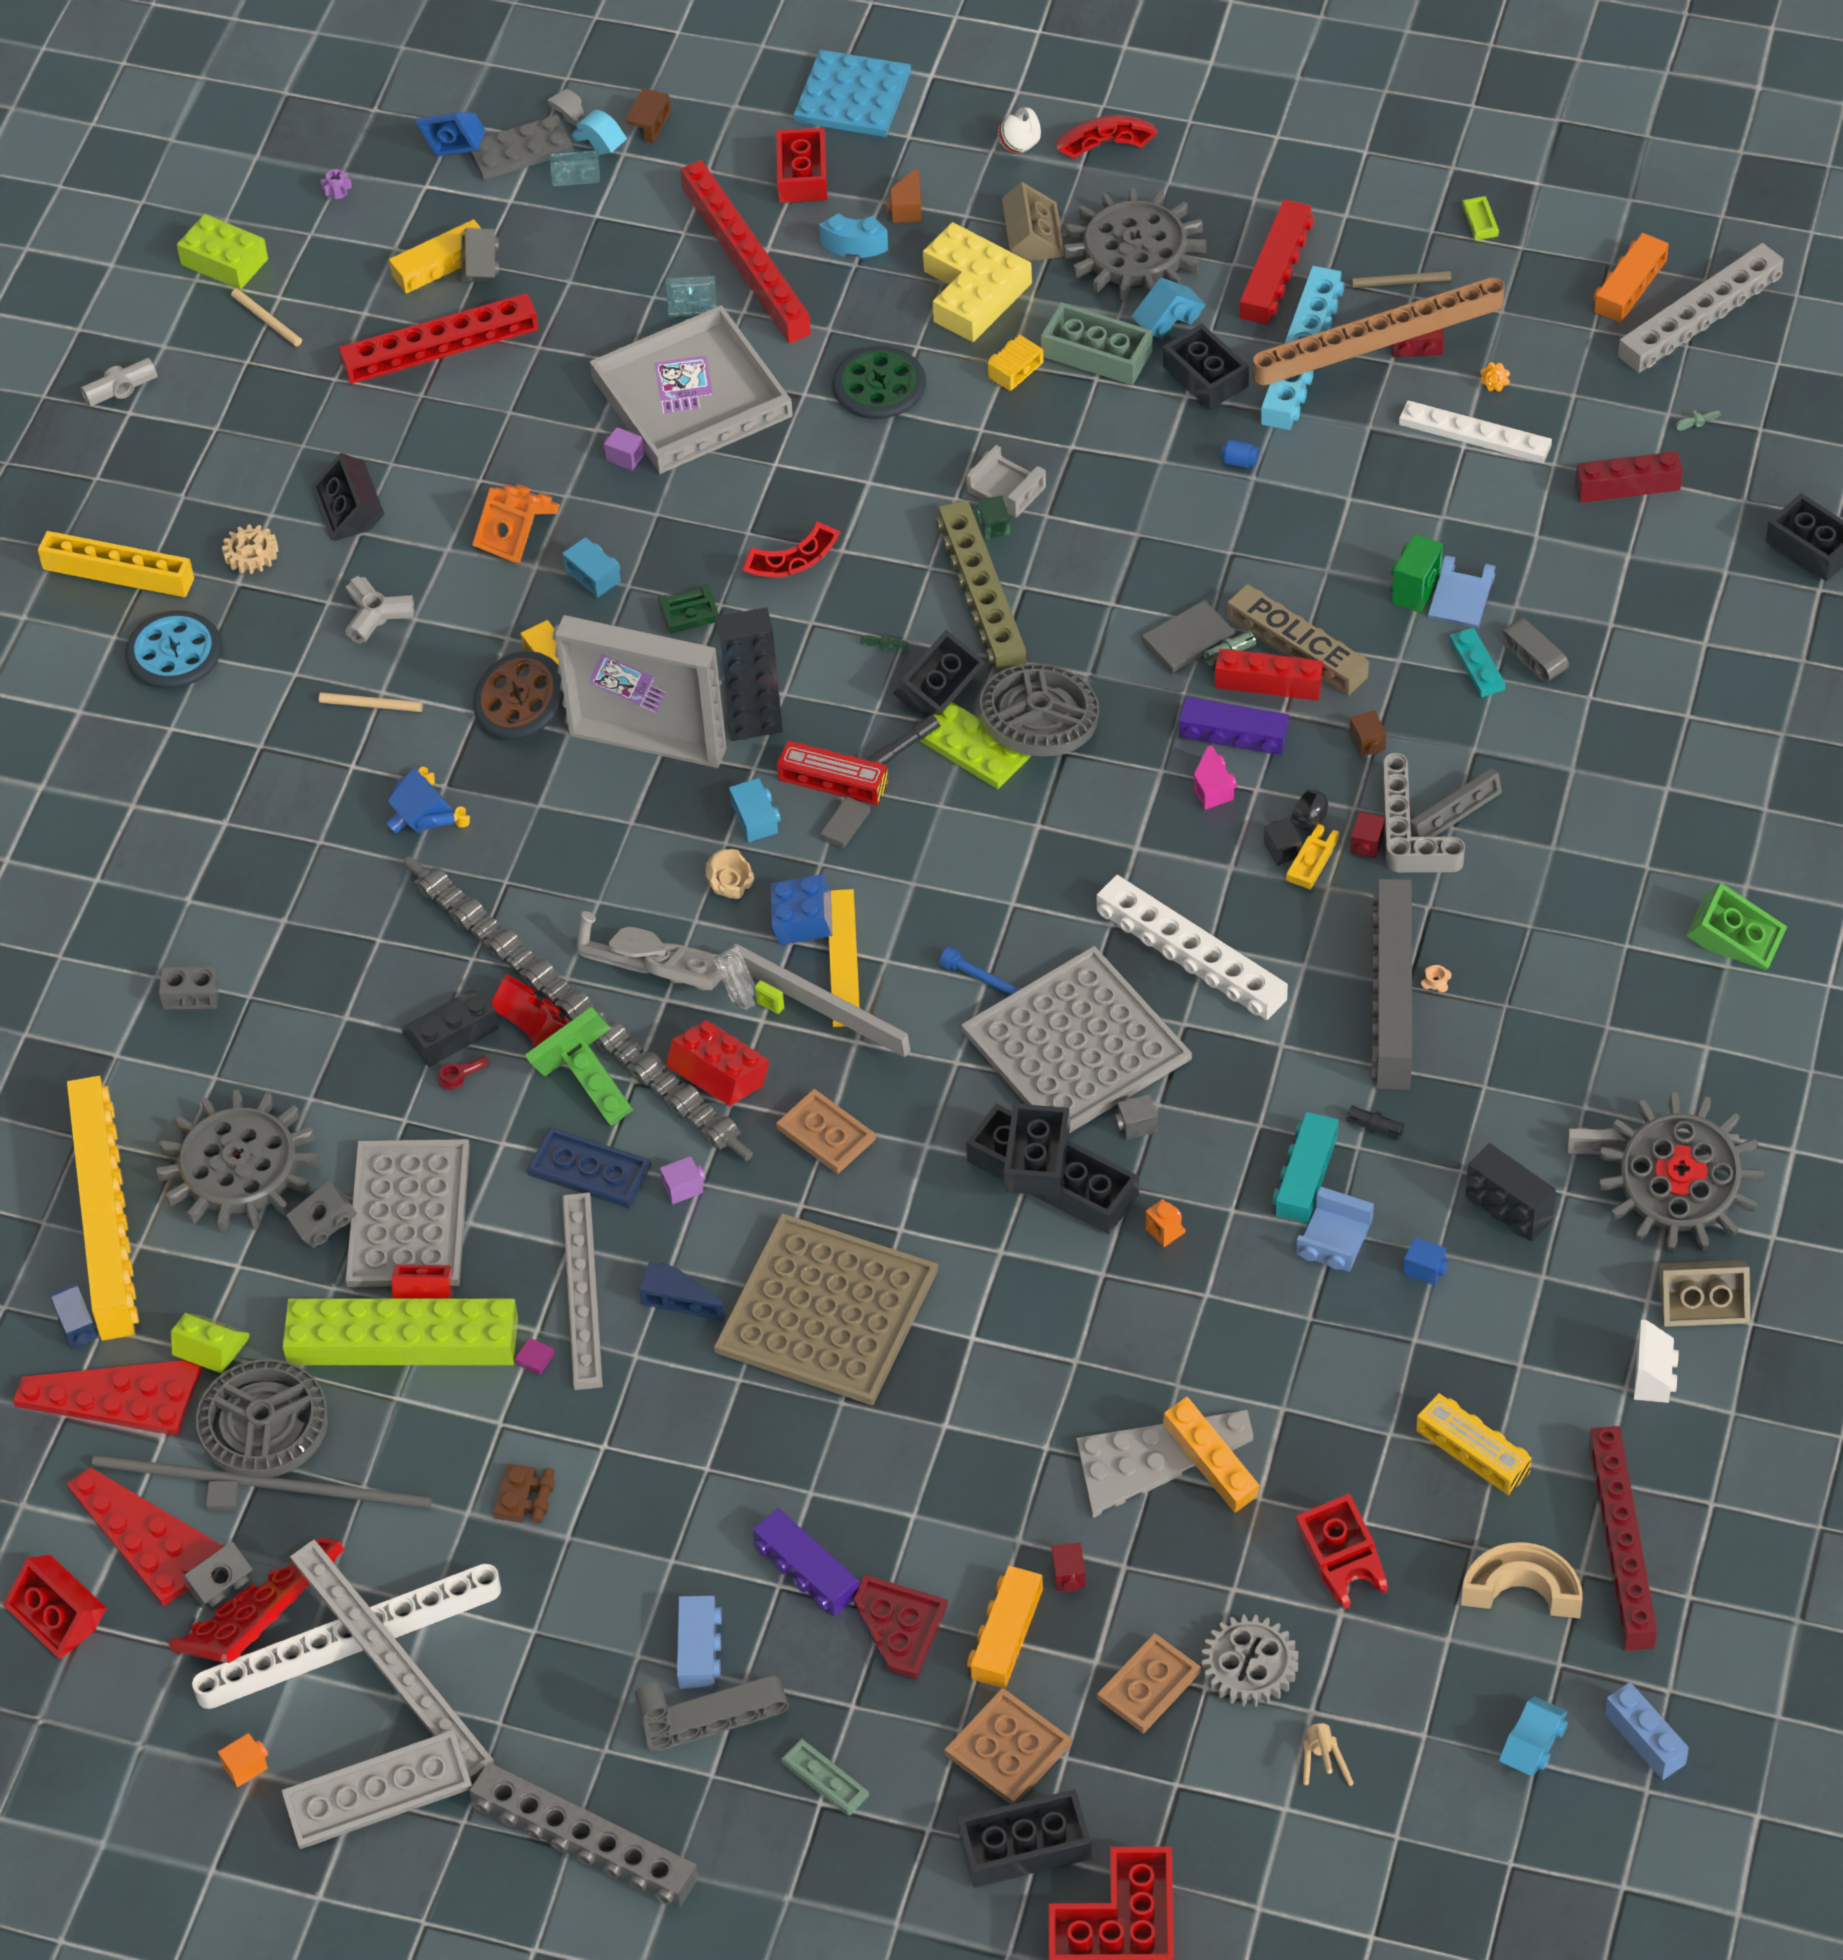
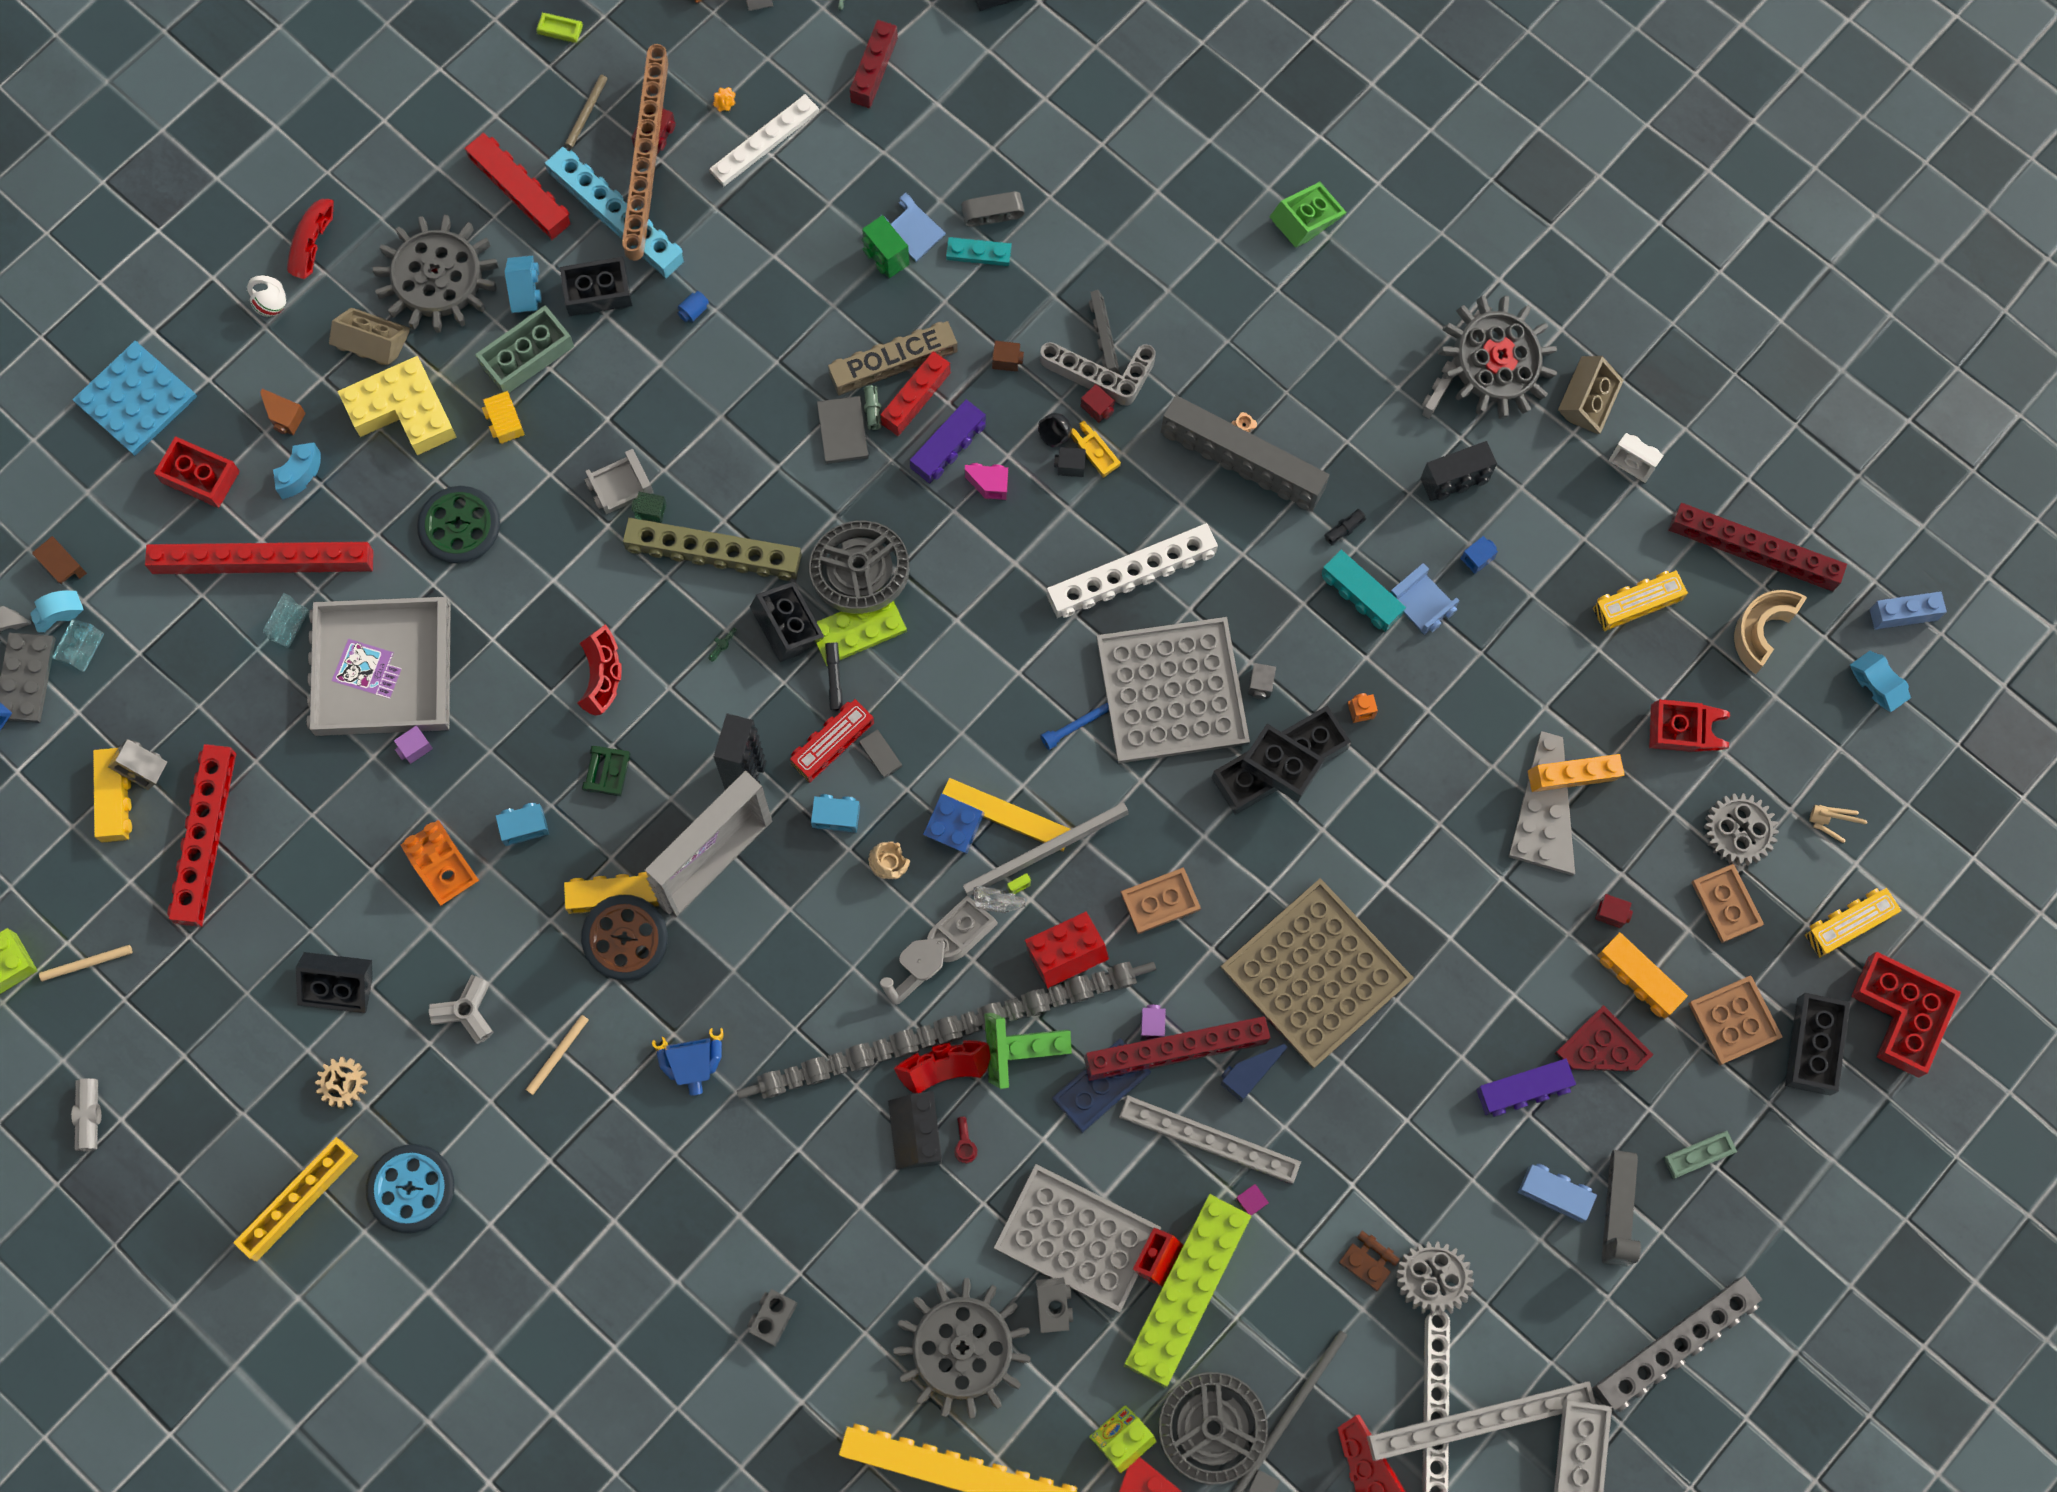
camera: 70 degrees left, 20 degrees up
none -> dark red brick [1084,1016,1270,1081]
none -> light grey gear [1396,1242,1474,1316]
none -> yellow brick [1805,888,1902,958]

